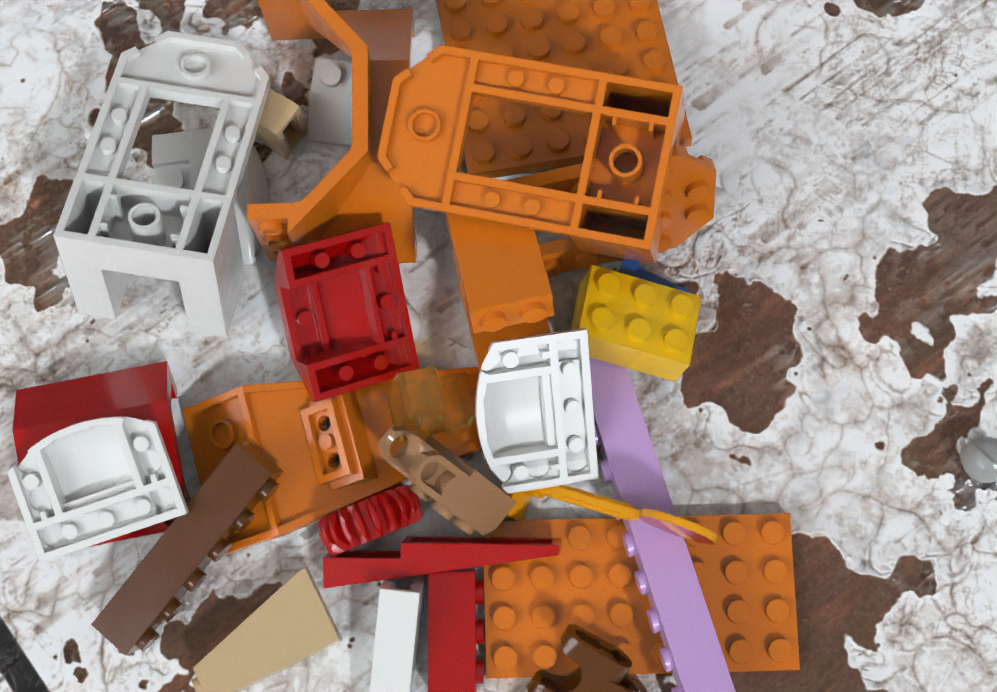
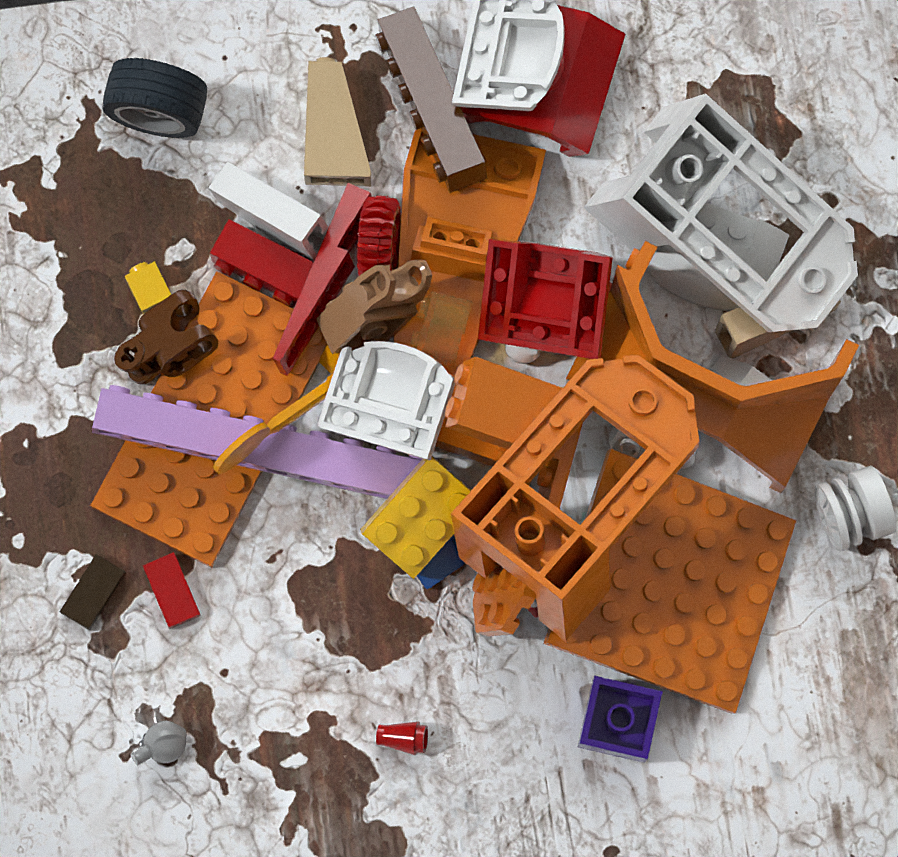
camera: 115 degrees right, 0 degrees up
none -> dark brown tile [59,554,126,631]
none -> red tile [142,552,201,629]
none -> red cone [376,721,428,756]
none -> dark purple brick [577,676,663,763]

